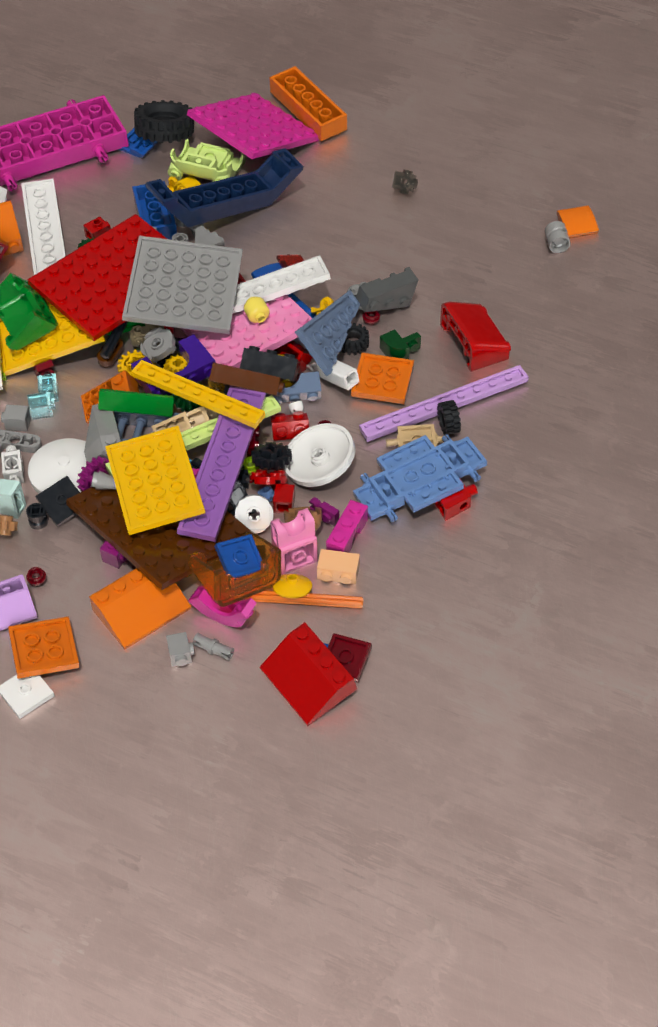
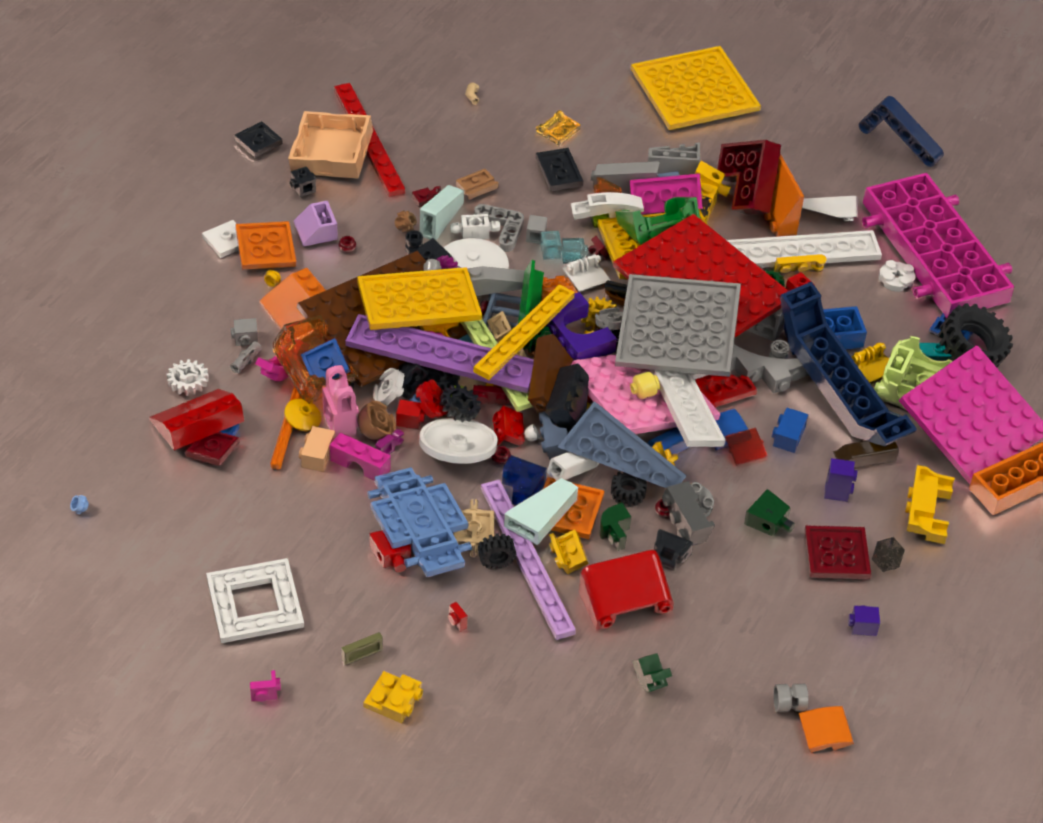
camera: 90 degrees right, 5 degrees down
none -> light blue plate [70,495,89,514]
none -> white gear [167,359,209,396]
none -> white plate [206,558,304,643]
none -> dark pink bracket [250,670,281,702]
none -> yellow plate [264,270,281,287]
none -> olive tile [341,632,383,665]
none -> yellow plate [363,671,423,724]
none -> red plate [448,602,468,632]
none -> clear blue brick [502,455,547,506]
none -> light aqua slope [504,478,578,545]
none -> yellow bracket [549,529,589,574]
none -> white hinge [563,254,611,292]
none -> dark green brick [632,653,672,692]
none -> black piece [654,529,693,570]
none -> dark green torso [744,489,795,536]
none -> blue brick [771,408,809,453]
none -> yellow plate [774,254,827,273]
none -> dark red plate [804,525,871,579]
none -> dark purple brick [824,458,858,502]
none -> dark brown piece [833,441,899,468]
none -> dark purple brick [848,605,880,636]
none -> white plate [879,260,915,292]
none -> yellow bracket [905,465,955,544]
none -> teal plate [919,343,952,361]

